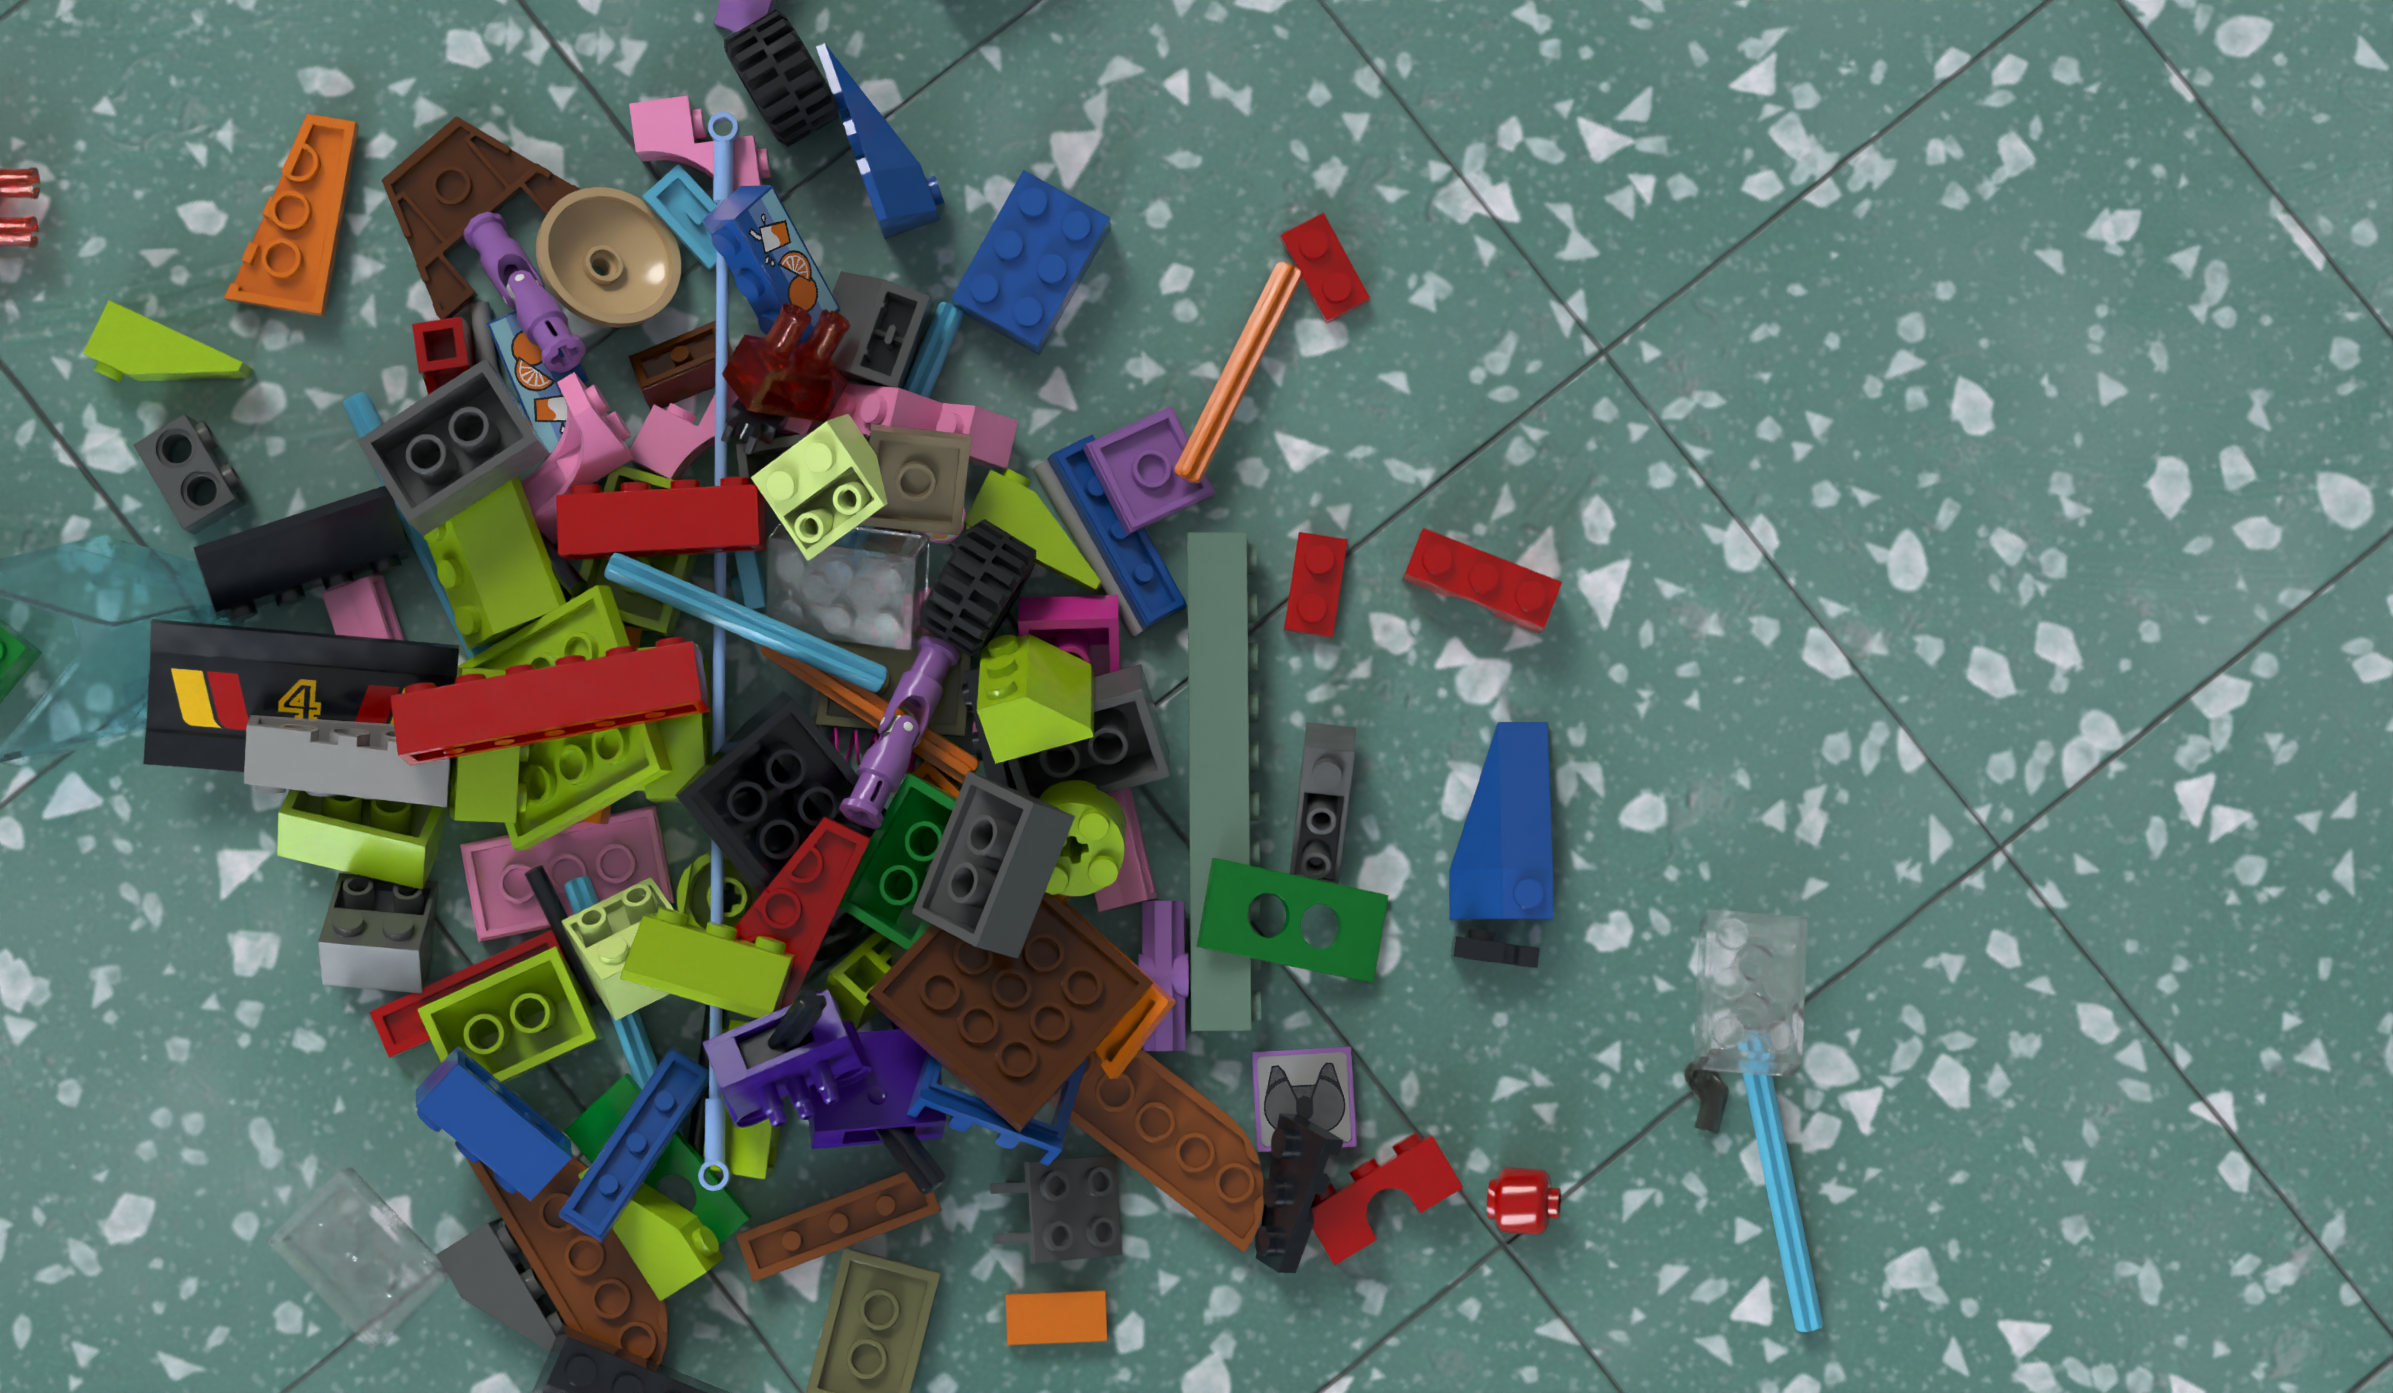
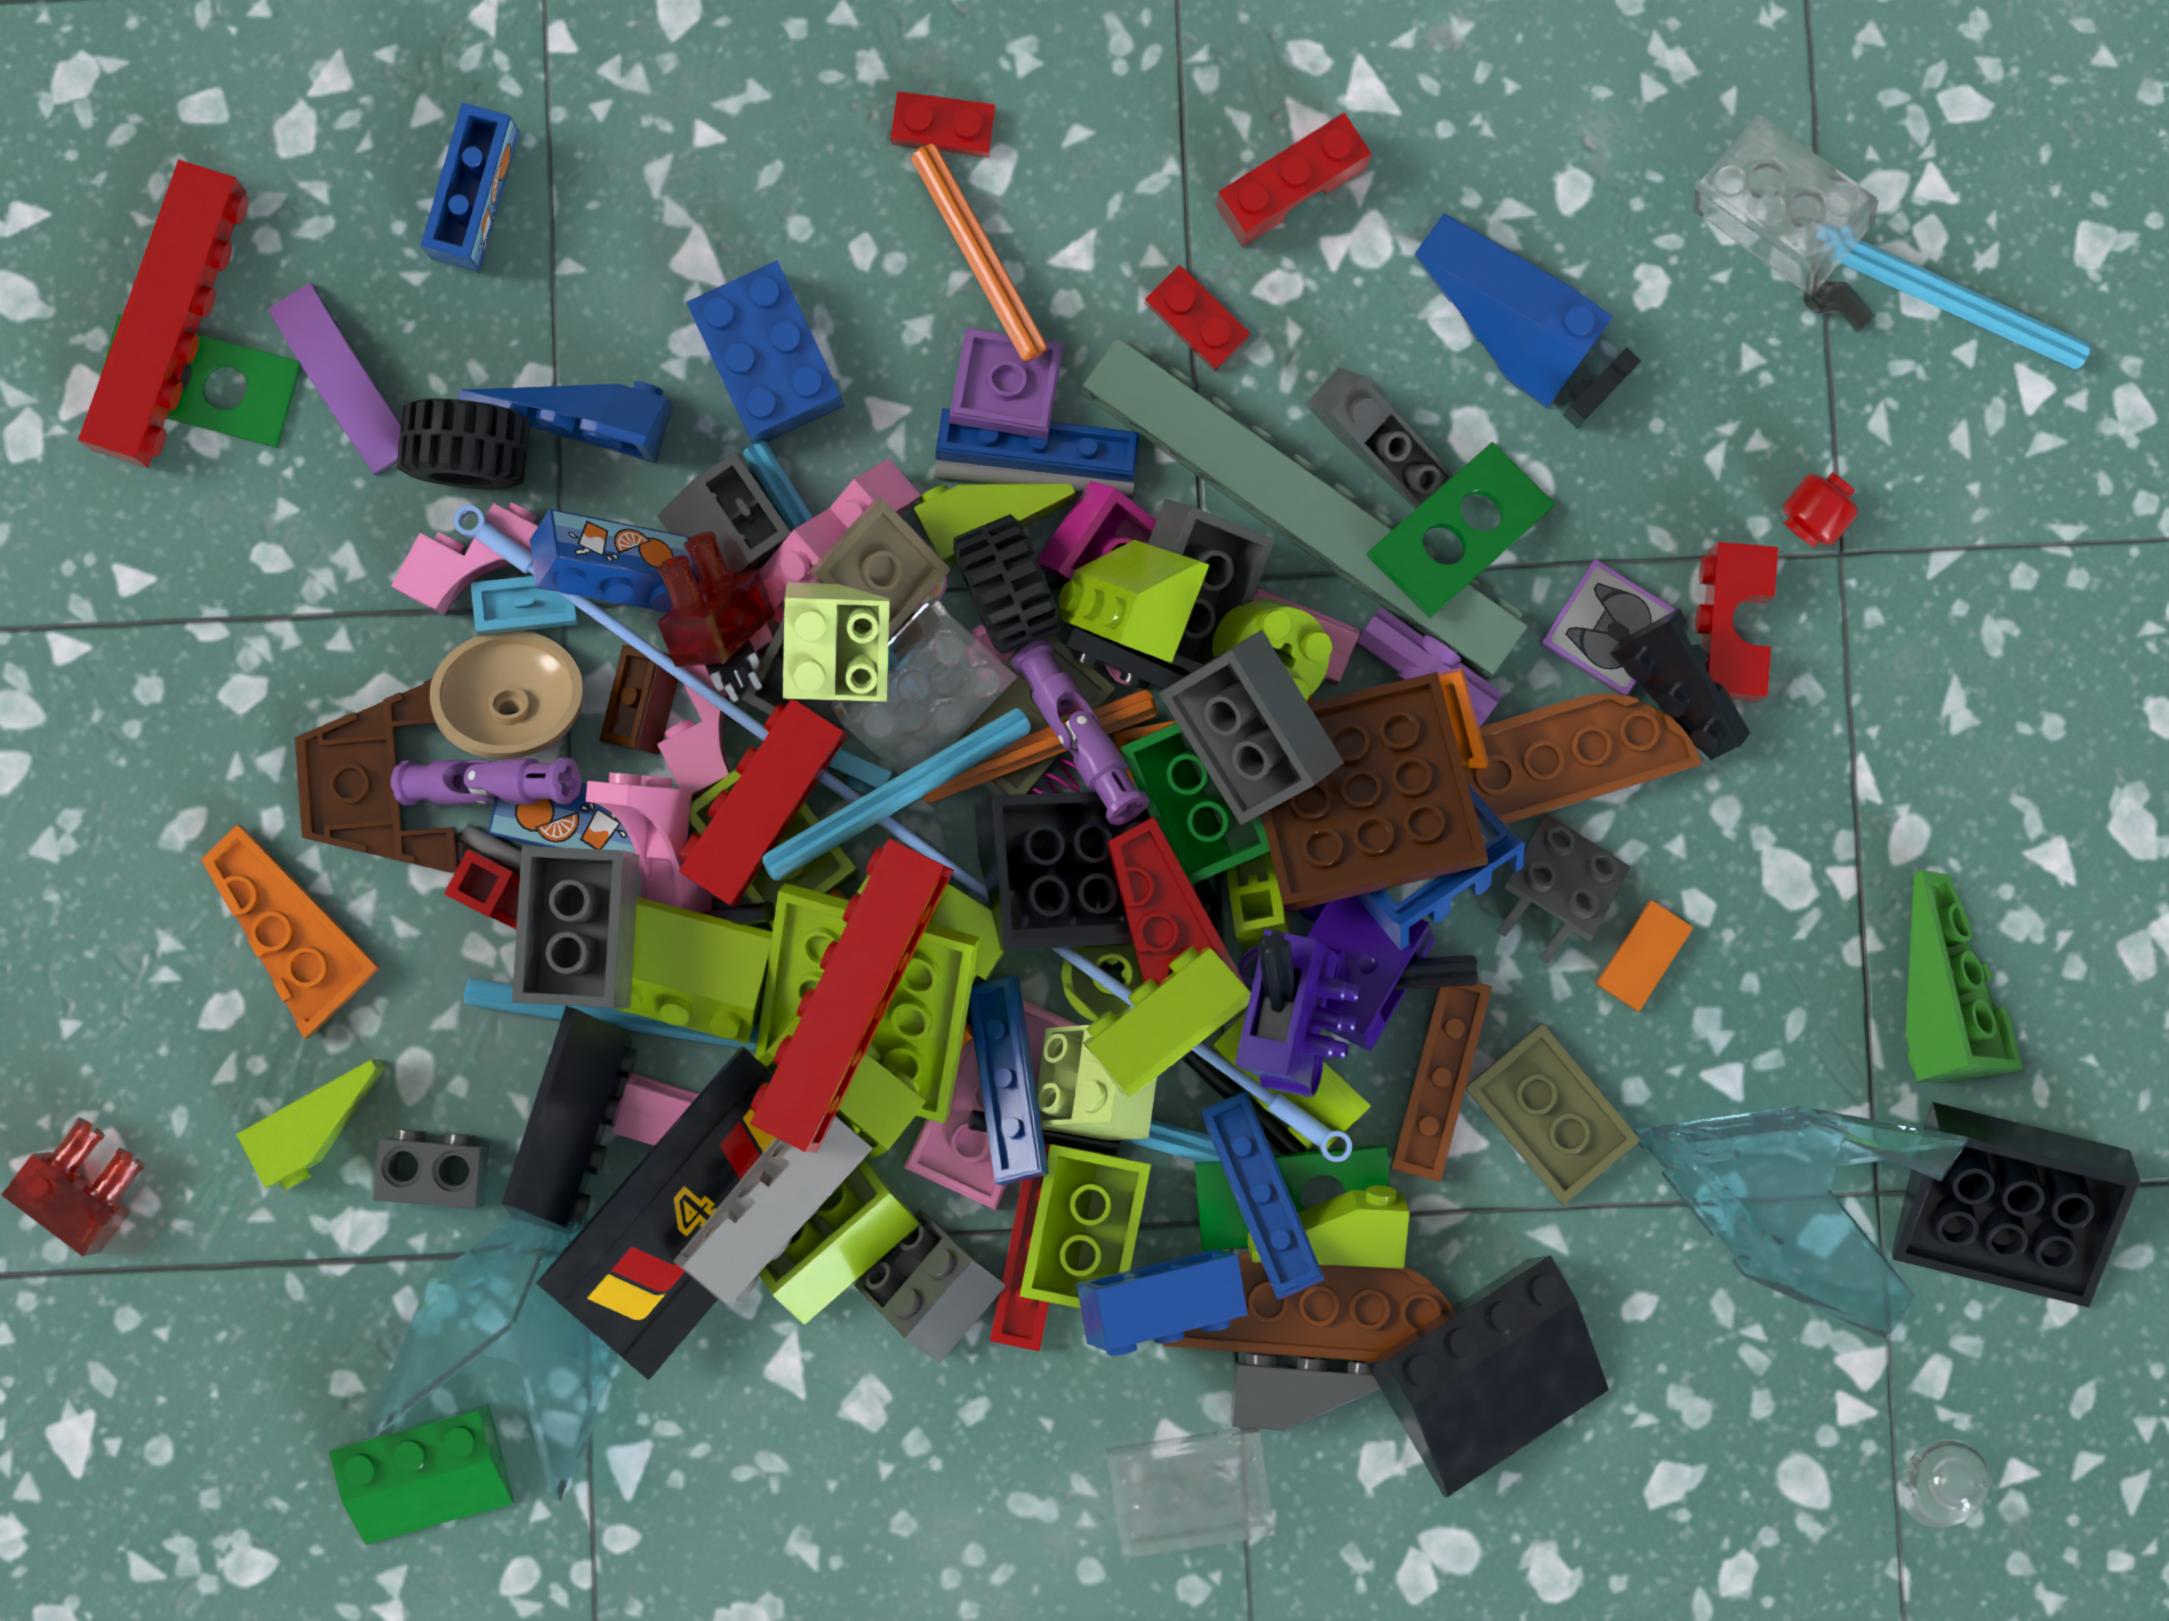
camera: 55 degrees left, 0 degrees up
none -> blue tile [969,975,1049,1186]

